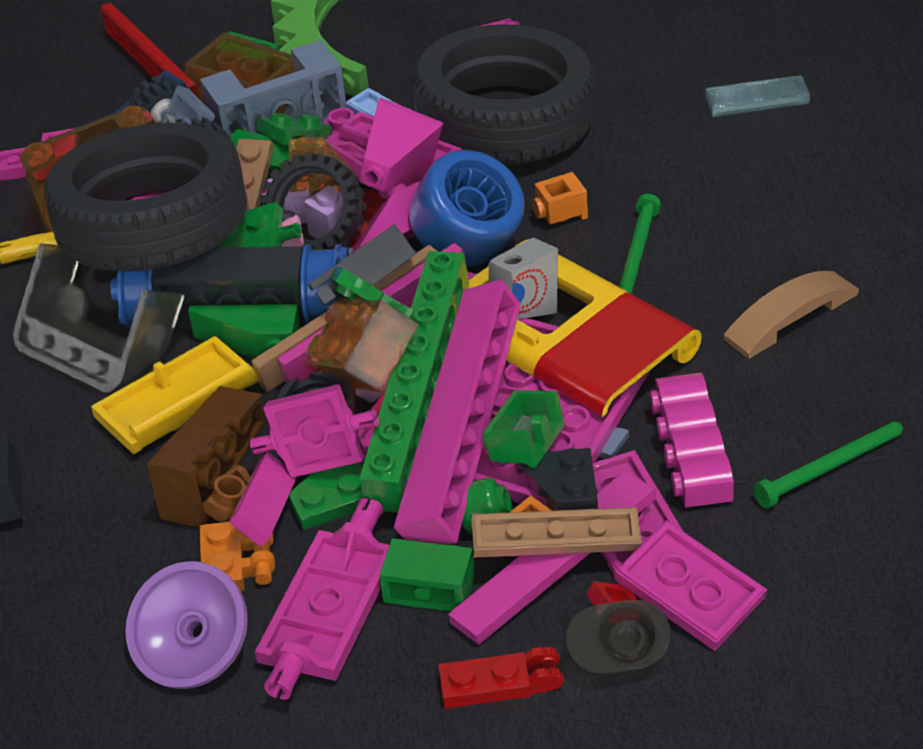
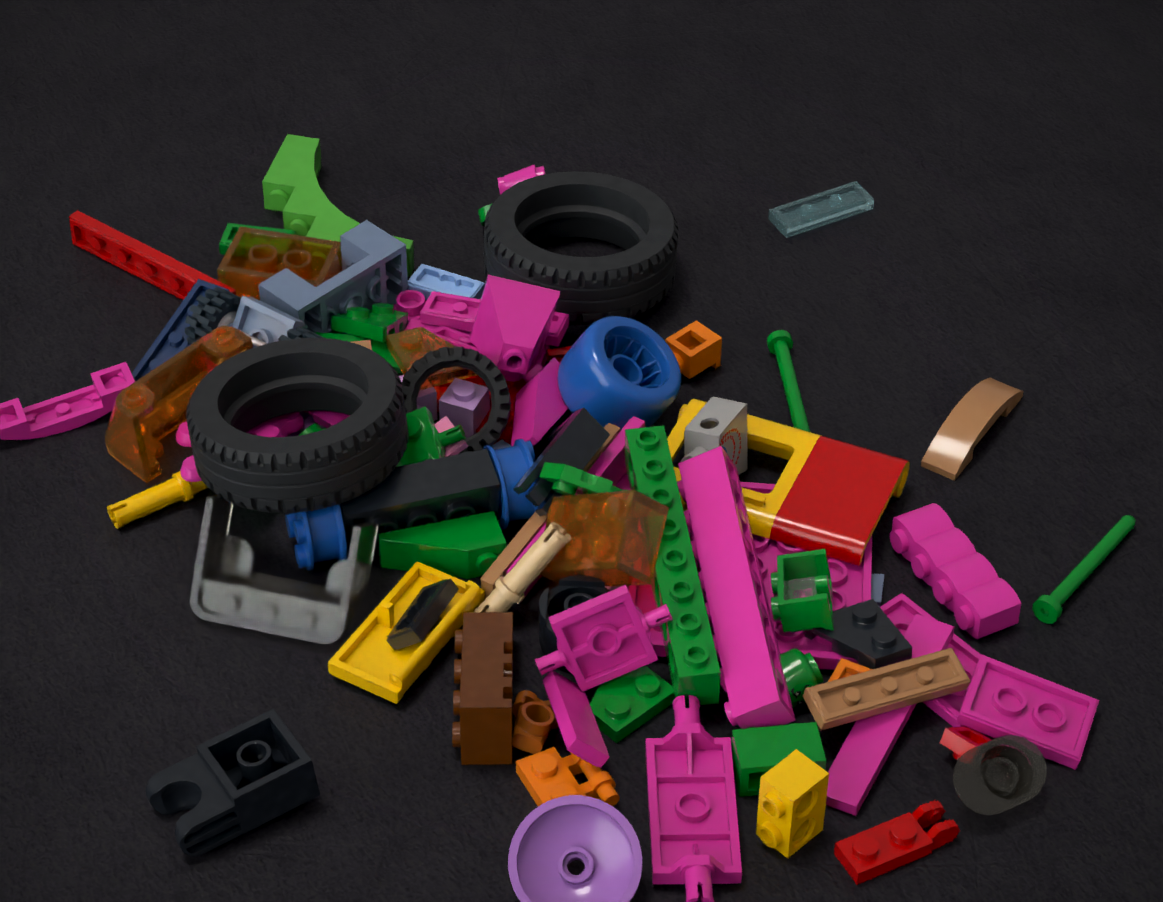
camera: 25 degrees left, 0 degrees up
none -> black plate [386,579,459,650]
none -> tan pin [474,522,572,612]
none -> yellow brick [756,749,829,858]

